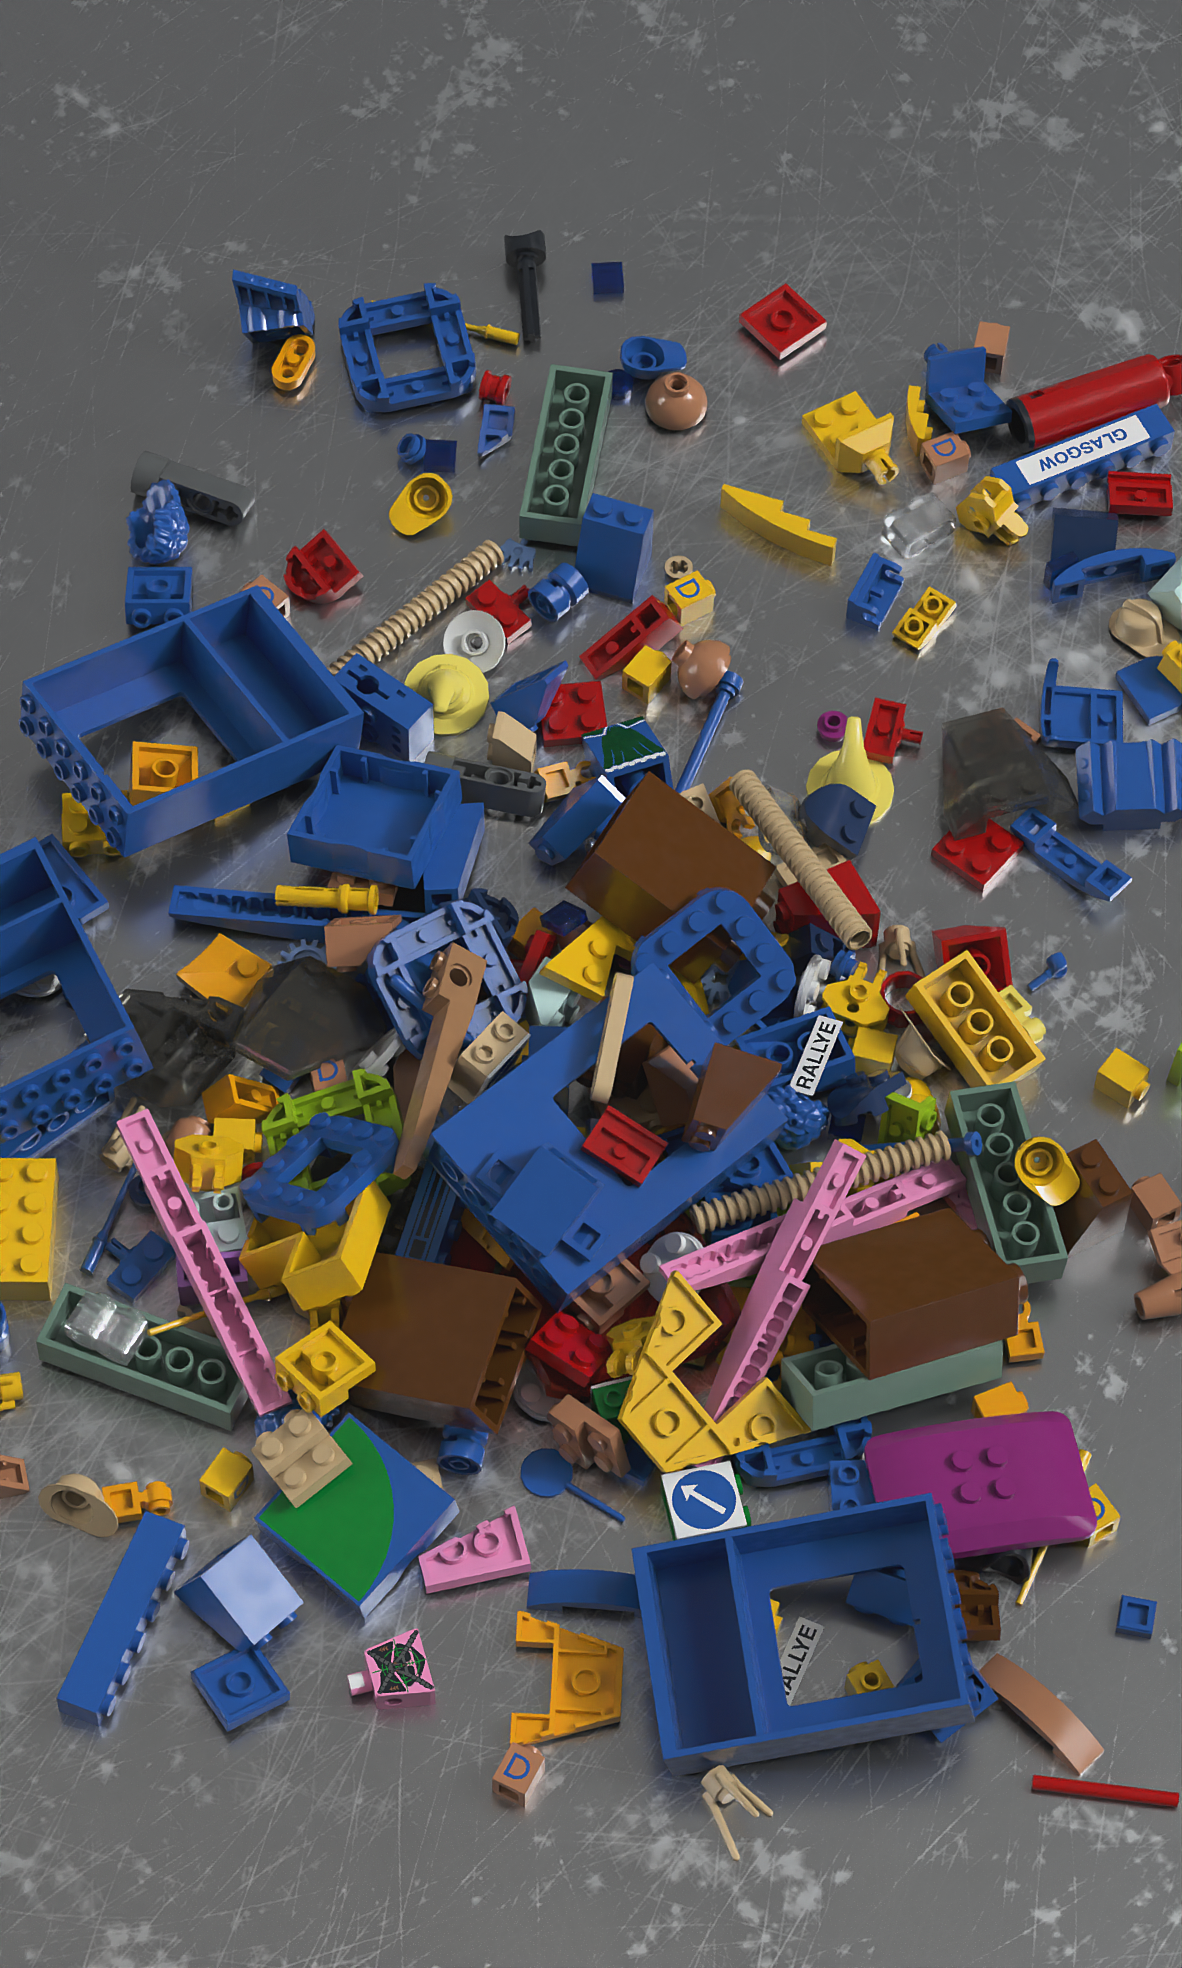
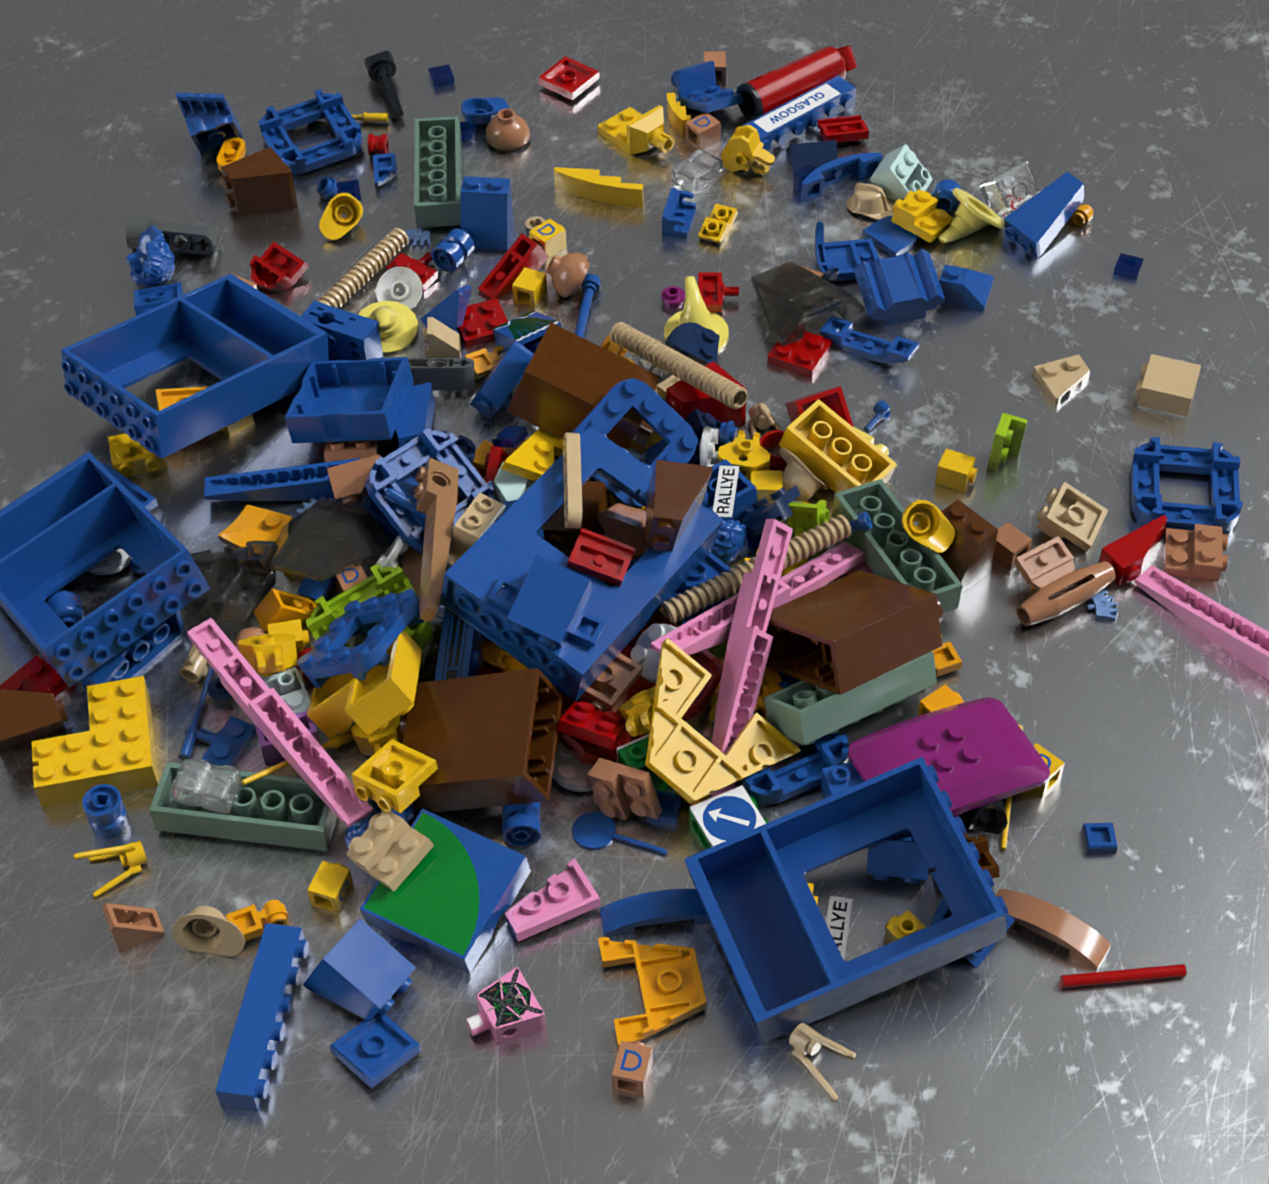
camera: 10 degrees left, 10 degrees down
yellow pin [275,884,379,915] -> none
none -> reddish brown slope [221,147,298,215]

